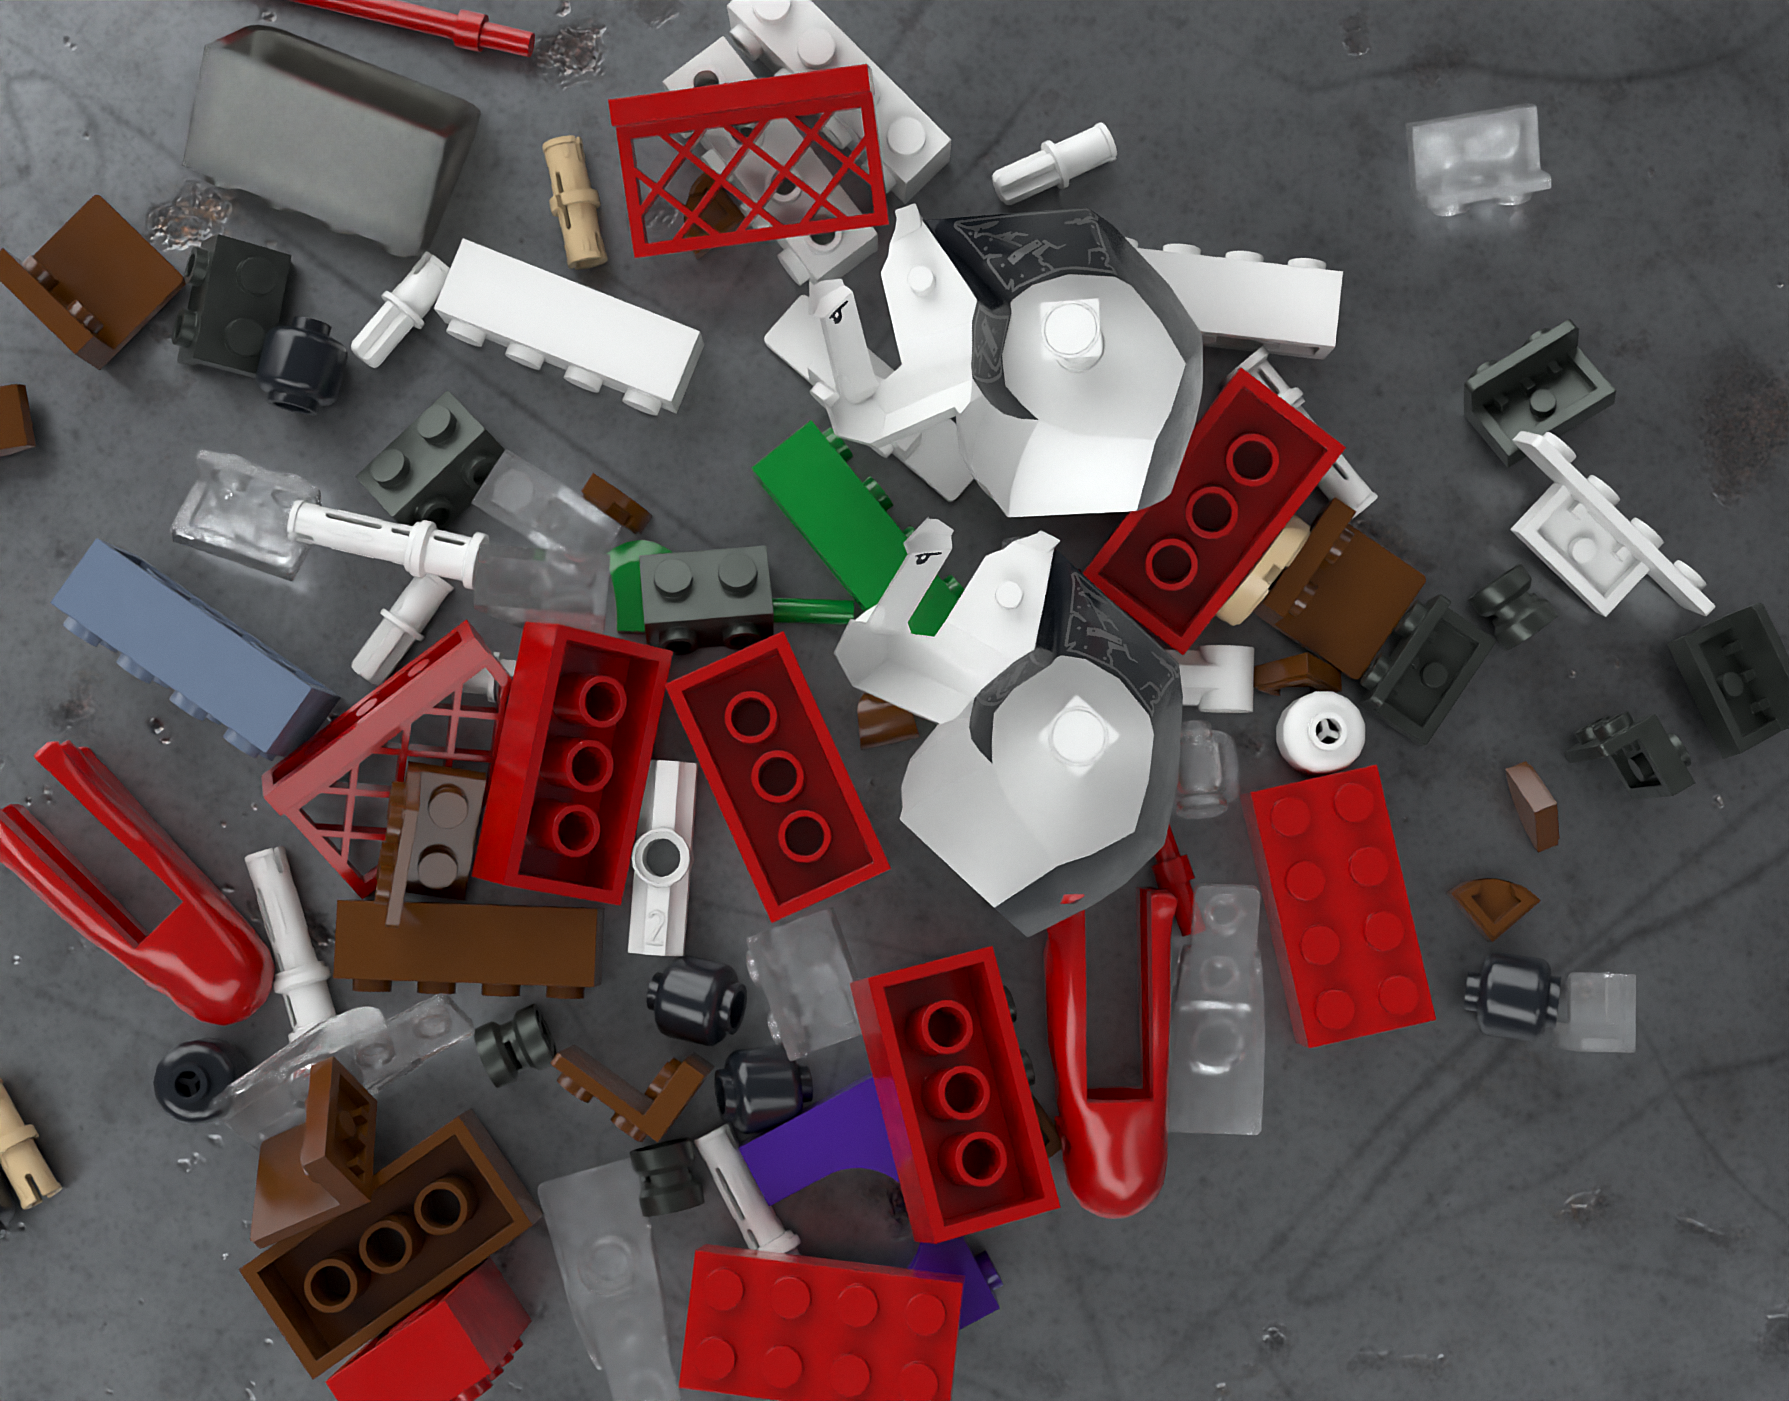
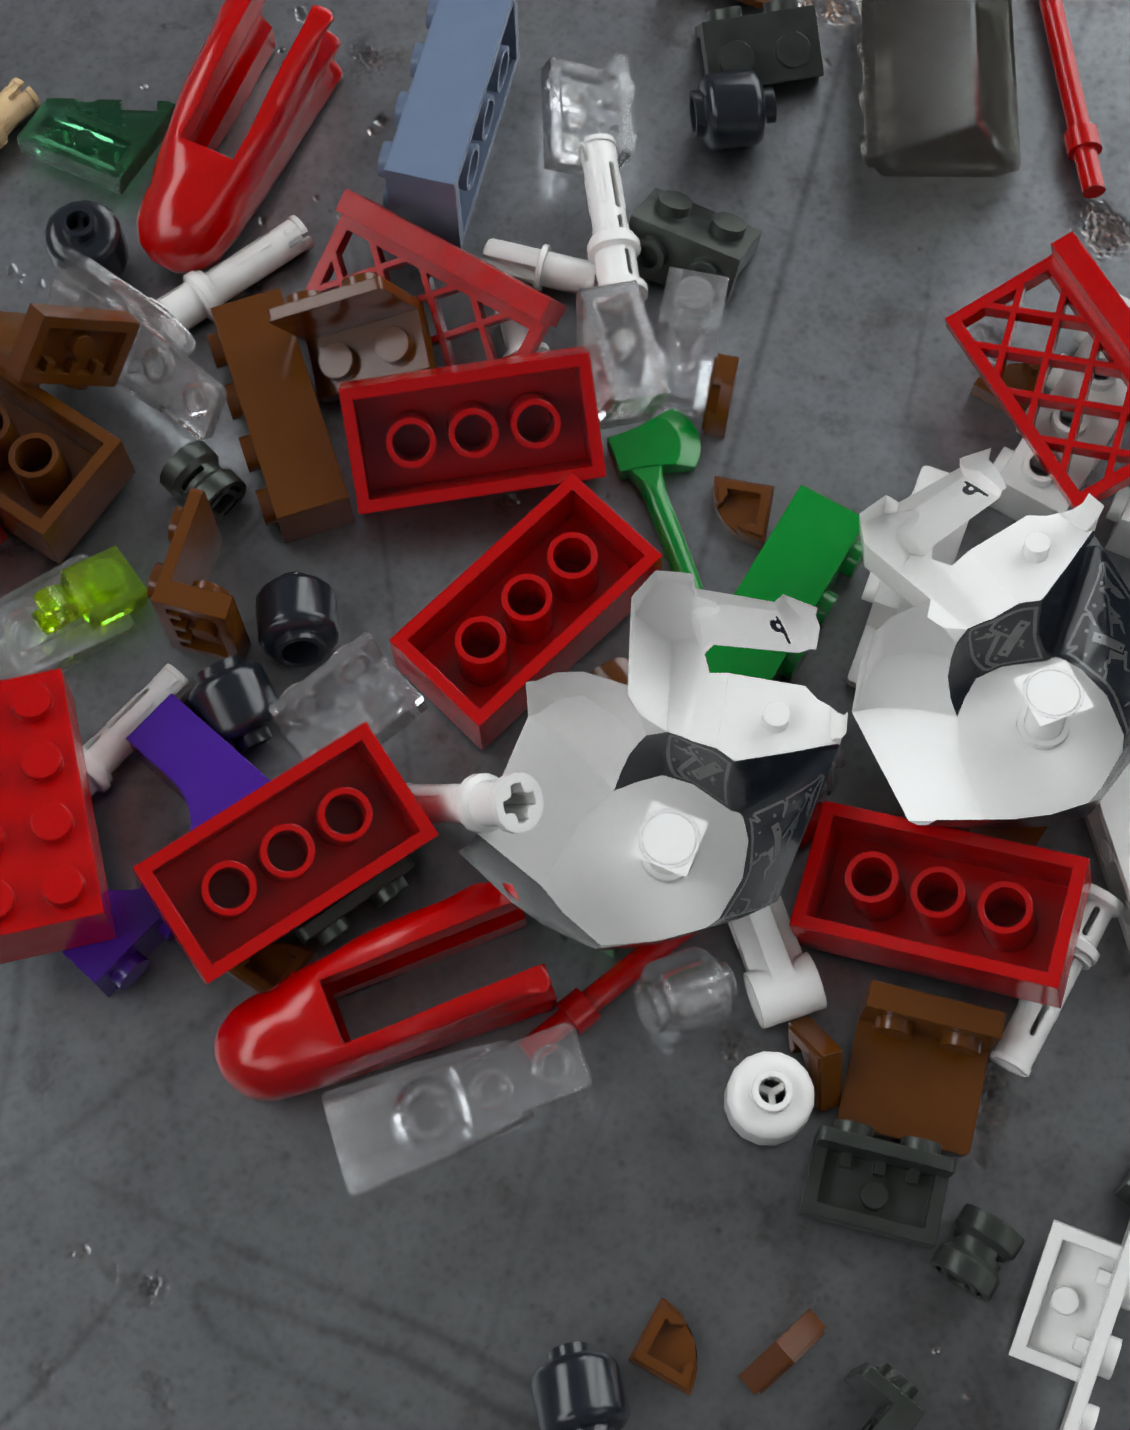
camera: 75 degrees right, 15 degrees down
white axle [351,251,450,368] -> none
white brick [434,238,704,416] -> none
tan pin [542,135,608,270] -> none
white piece [628,760,699,956] -> none
pearl dark grey wheel [629,1137,705,1217] -> none
pearl dark grey bracket [639,545,774,655] -> none
tan tile [1215,513,1311,626] -> none
red brick [1239,764,1436,1048] -> none
none -> clear green wing [17,98,176,195]
none -> clear neon green plate [32,545,148,635]
none -> white pin [406,772,544,834]
none -> reddish brown tile [713,476,775,550]

